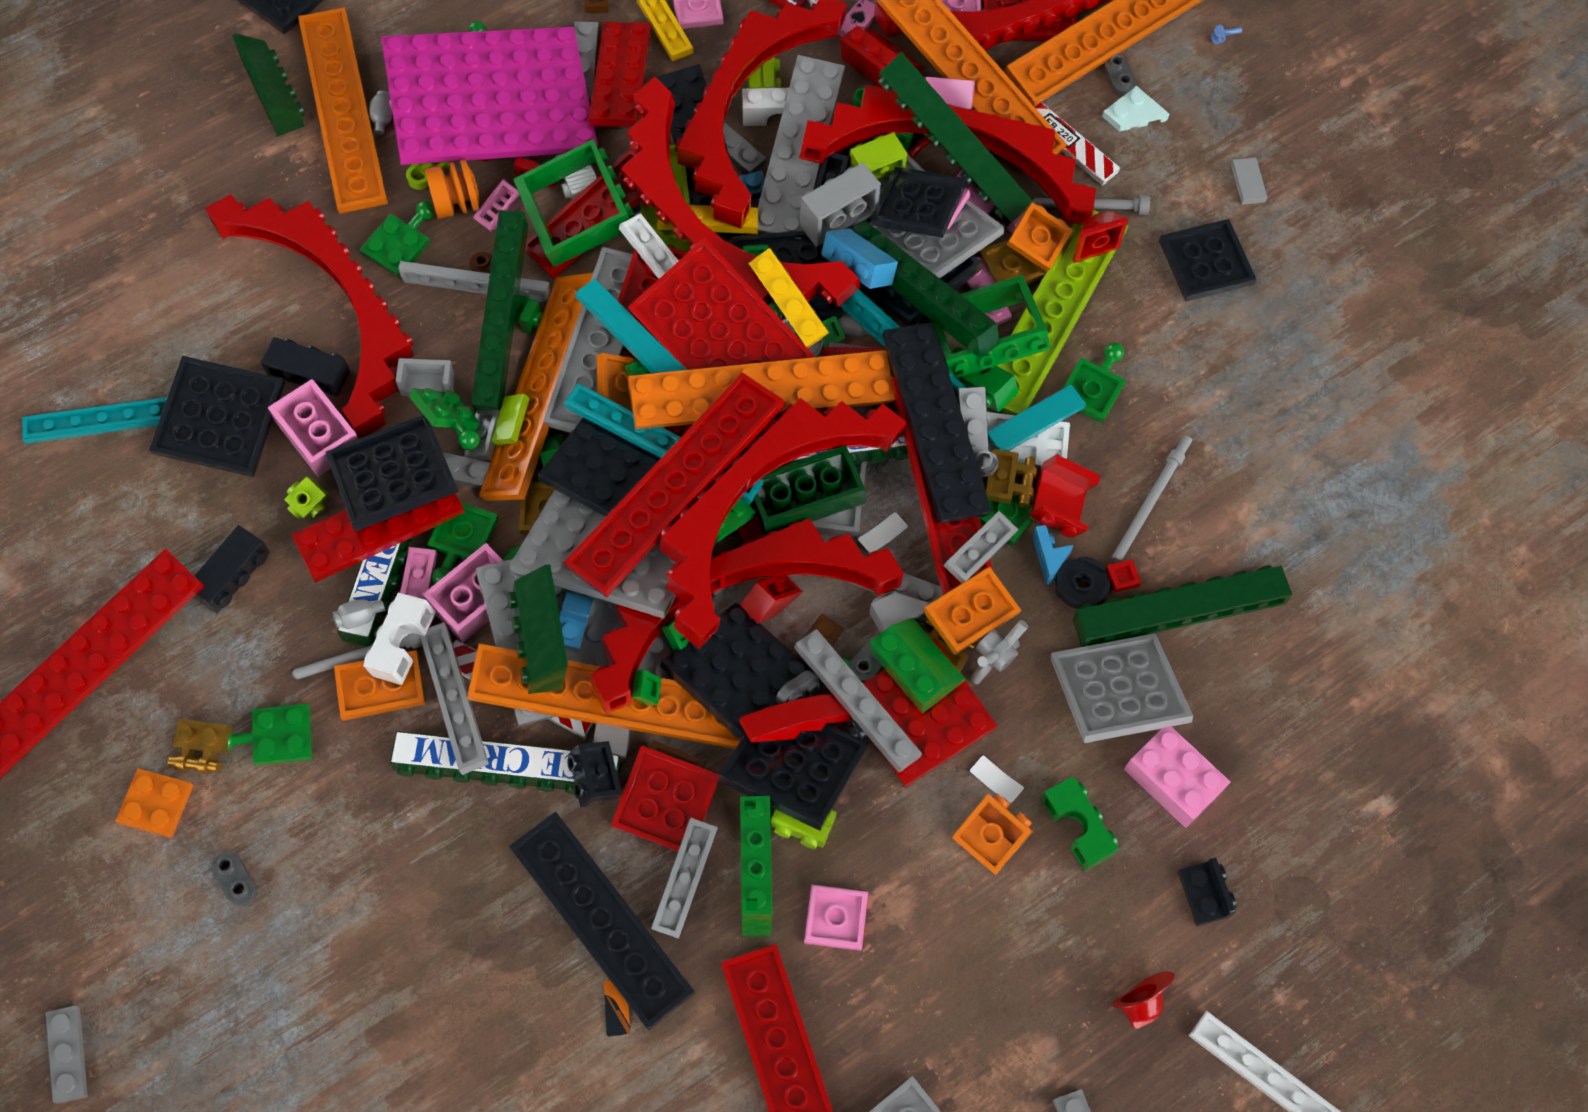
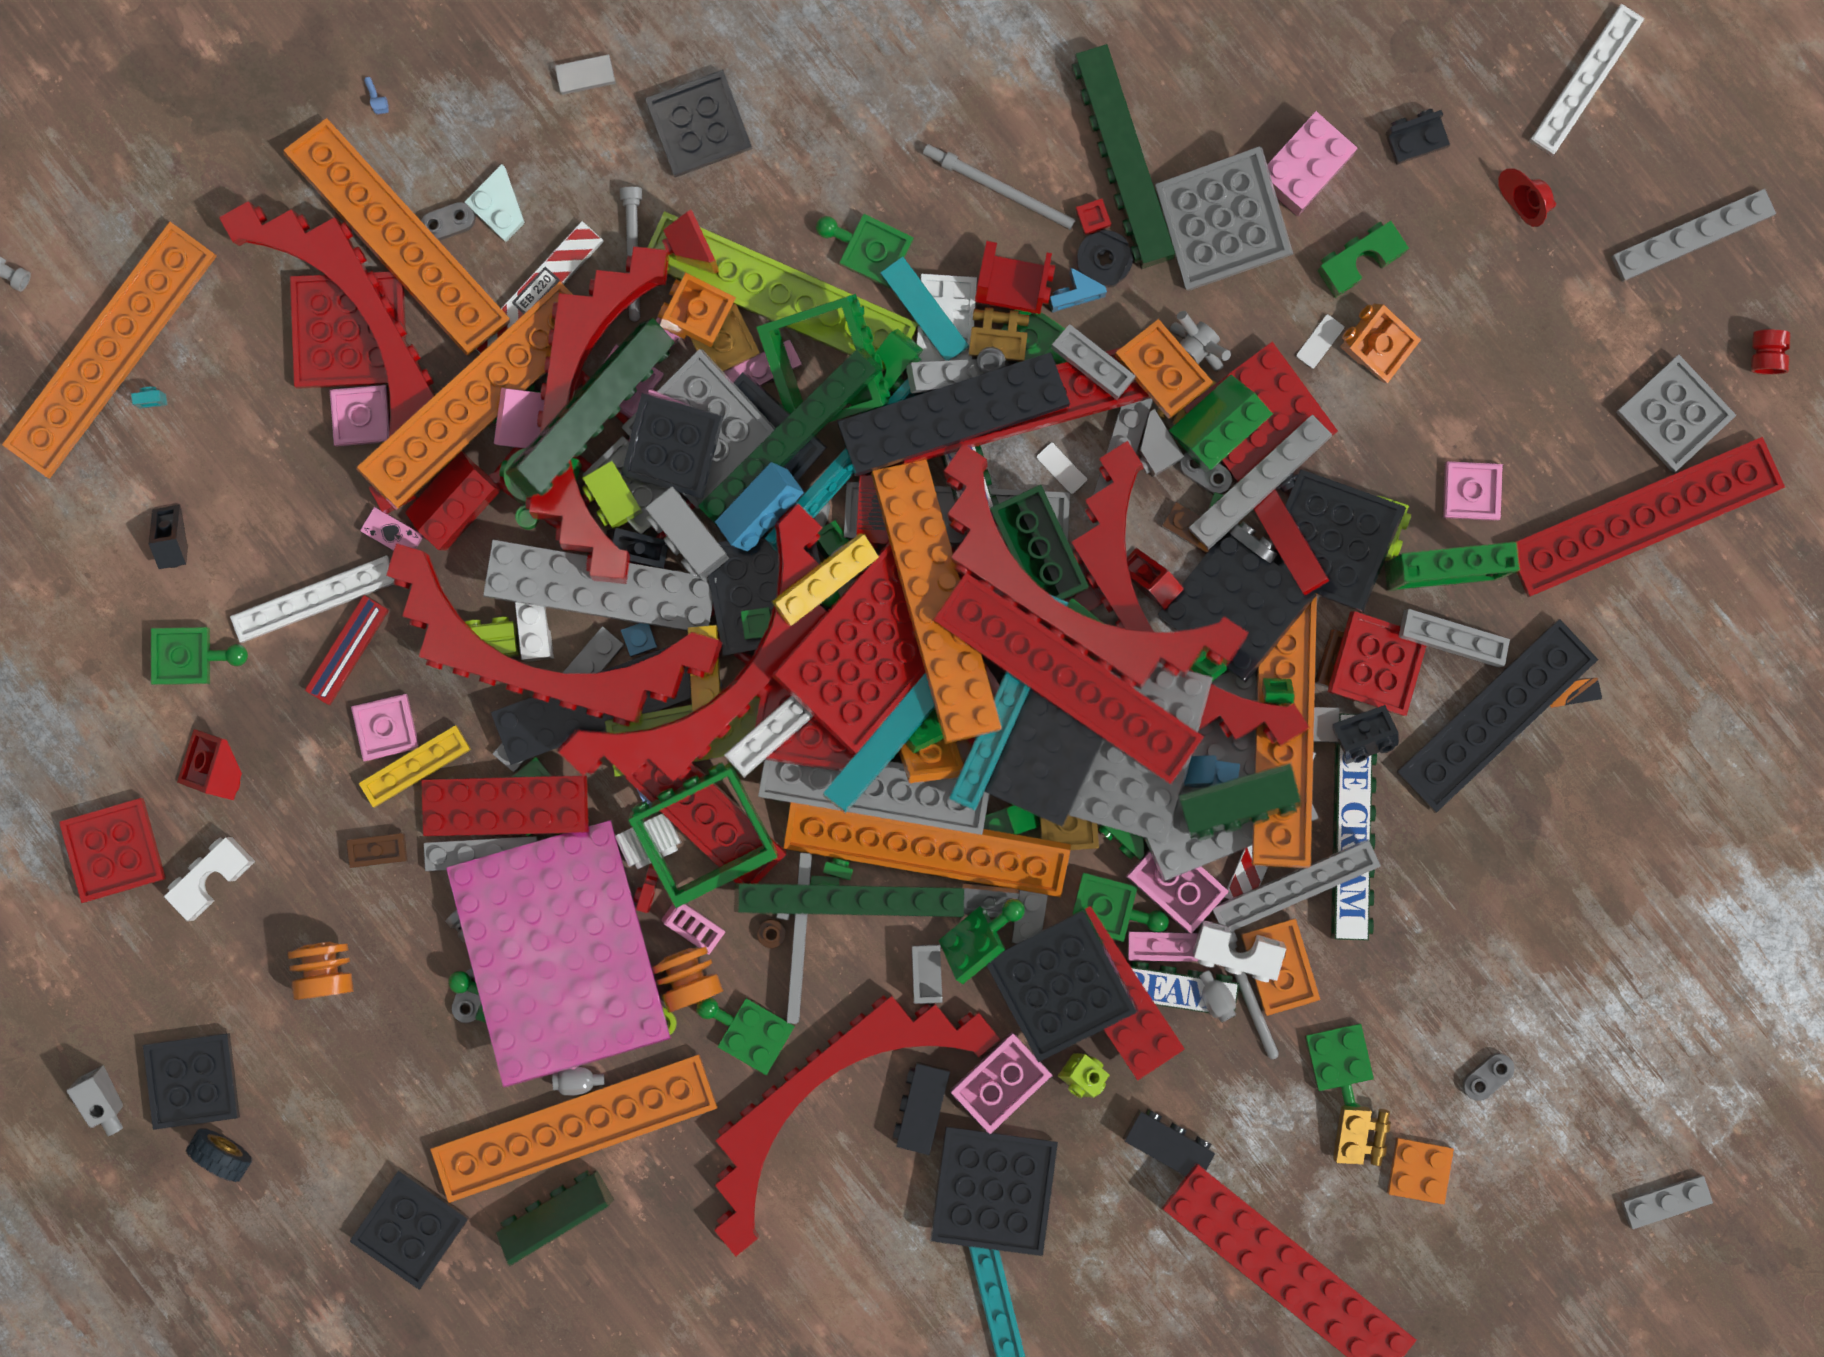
camera: 95 degrees left, 20 degrees up
lime tile [491,394,530,446] -> none

